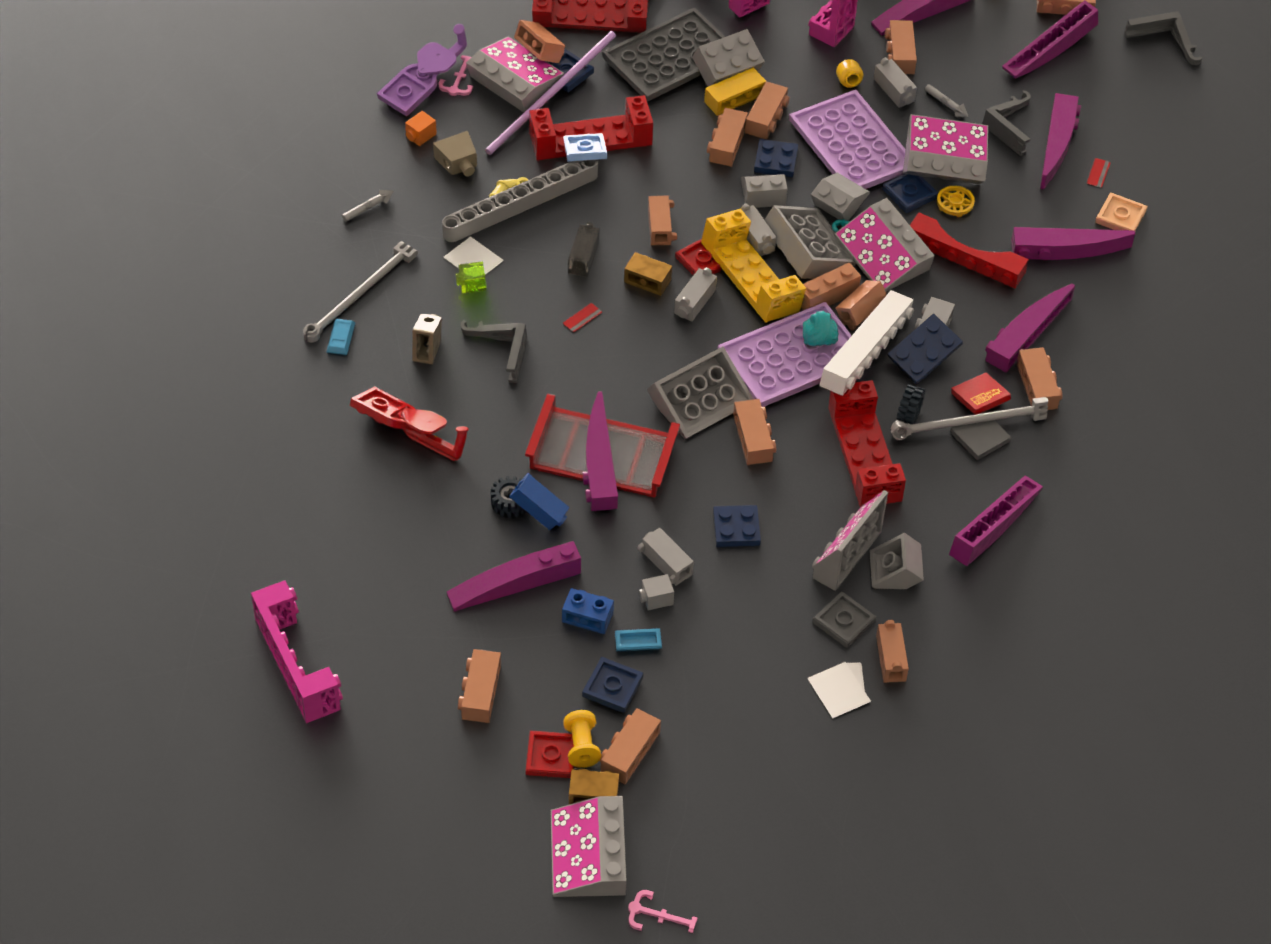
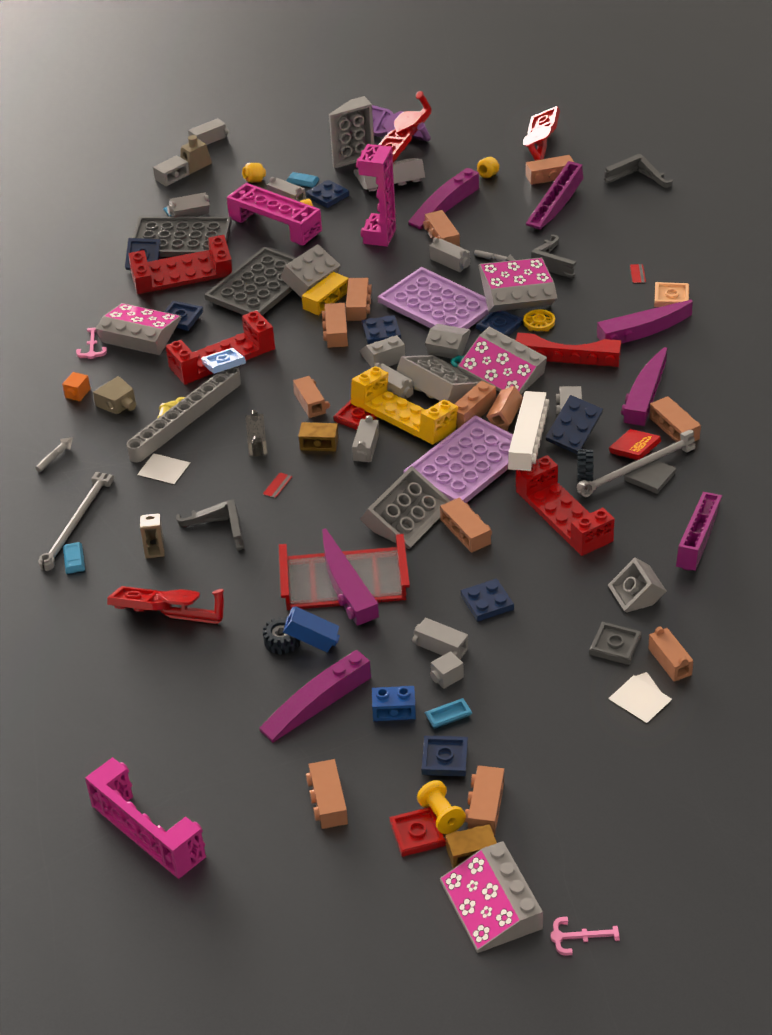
camera: 15 degrees left, 10 degrees down
medium lavender plate [377,24,467,117] -> none
clear neon green brick [455,261,487,293] -> none
lavender piece [485,31,616,155] -> none
nougat brick [514,20,565,63] -> none
teal hair [803,311,839,346] -> none
light grey slope [812,490,888,591] -> none
yellow head [836,59,863,88] -> none
magenta slope [1040,93,1081,189] -> none

